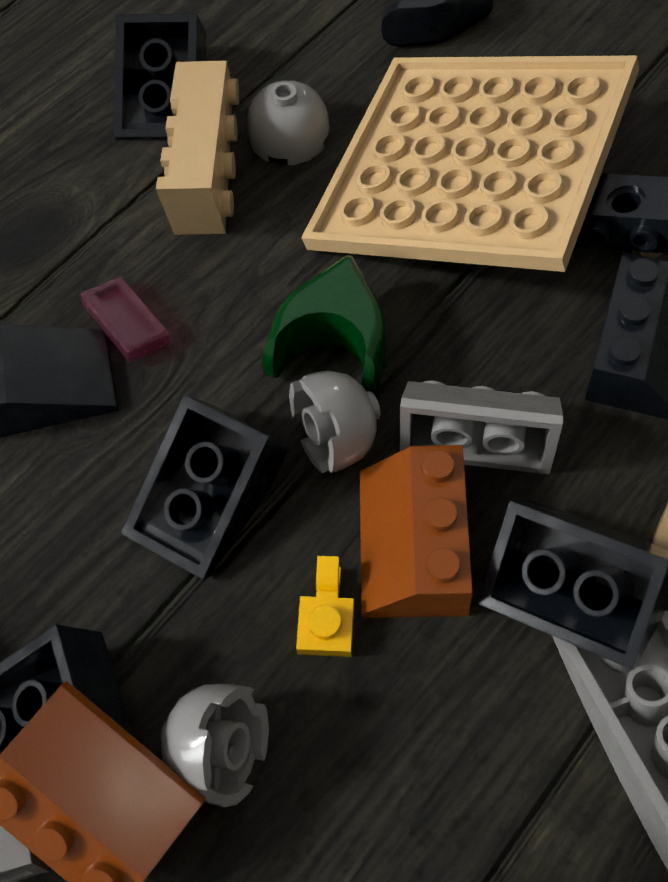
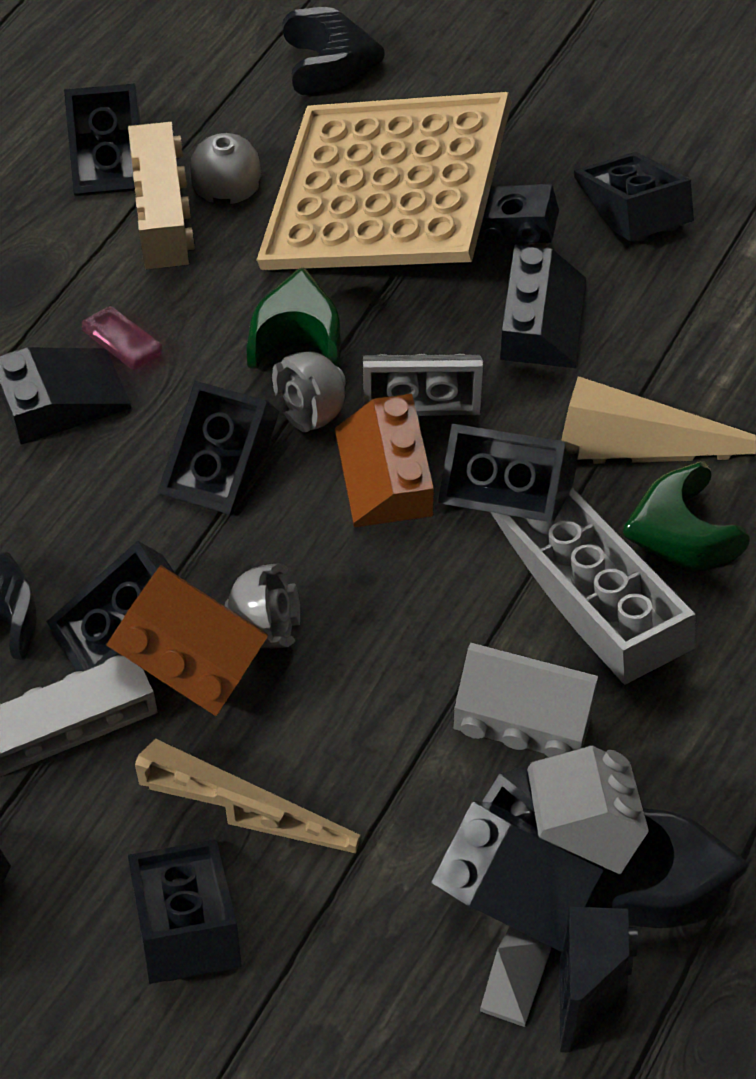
camera: 15 degrees left, 5 degrees down
yellow plate [296,556,355,657] -> none

